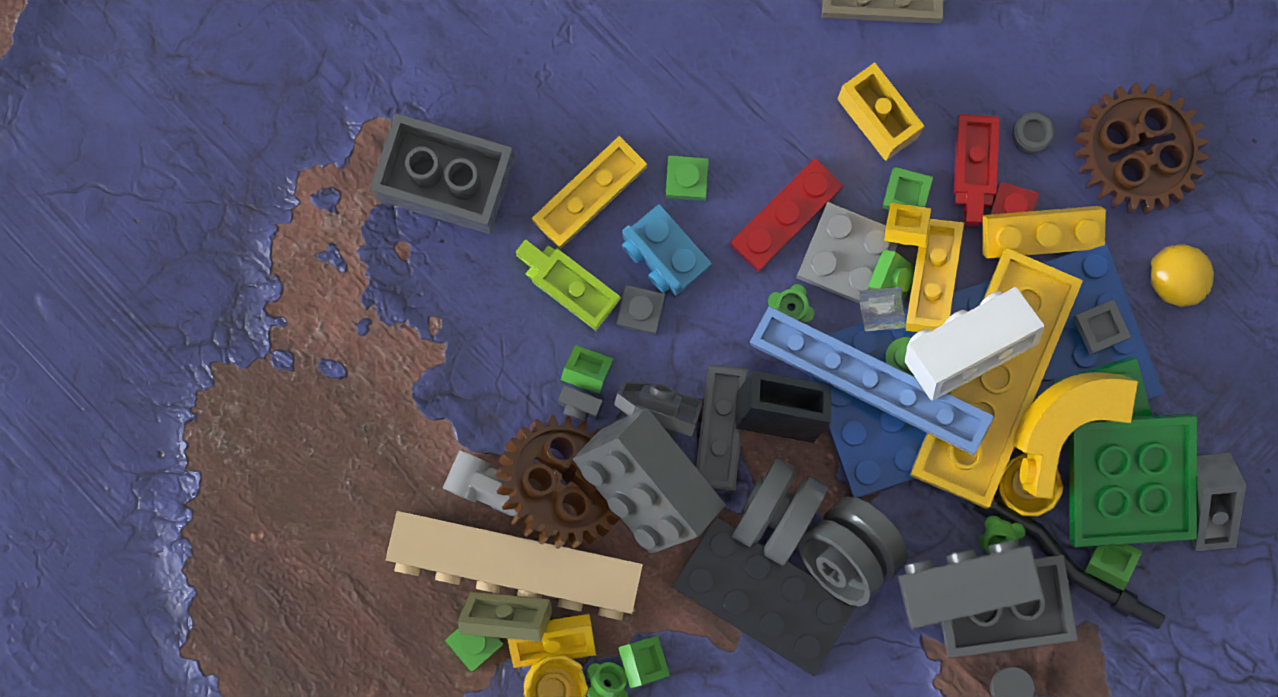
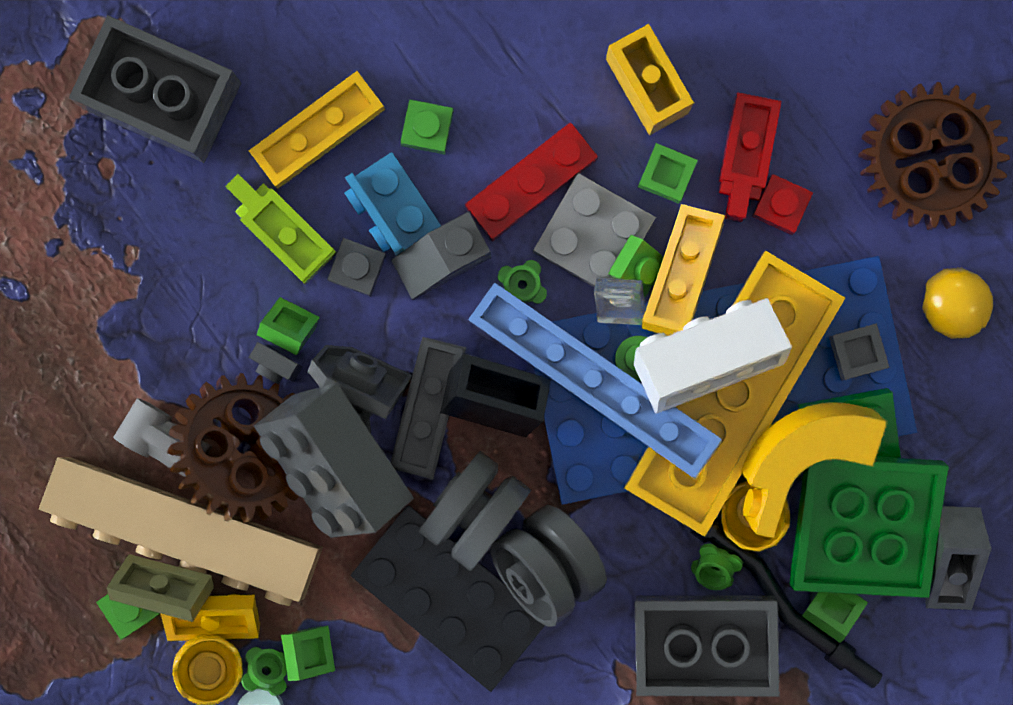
camera: 10 degrees right, 5 degrees up
yellow plate [884,203,931,247] -> none
dark grey brick [897,540,1044,629] -> none
yellow plate [982,206,1106,259] -> none
dark grey tile [1012,112,1055,154] -> none
none -> dark grey slope [391,212,491,300]

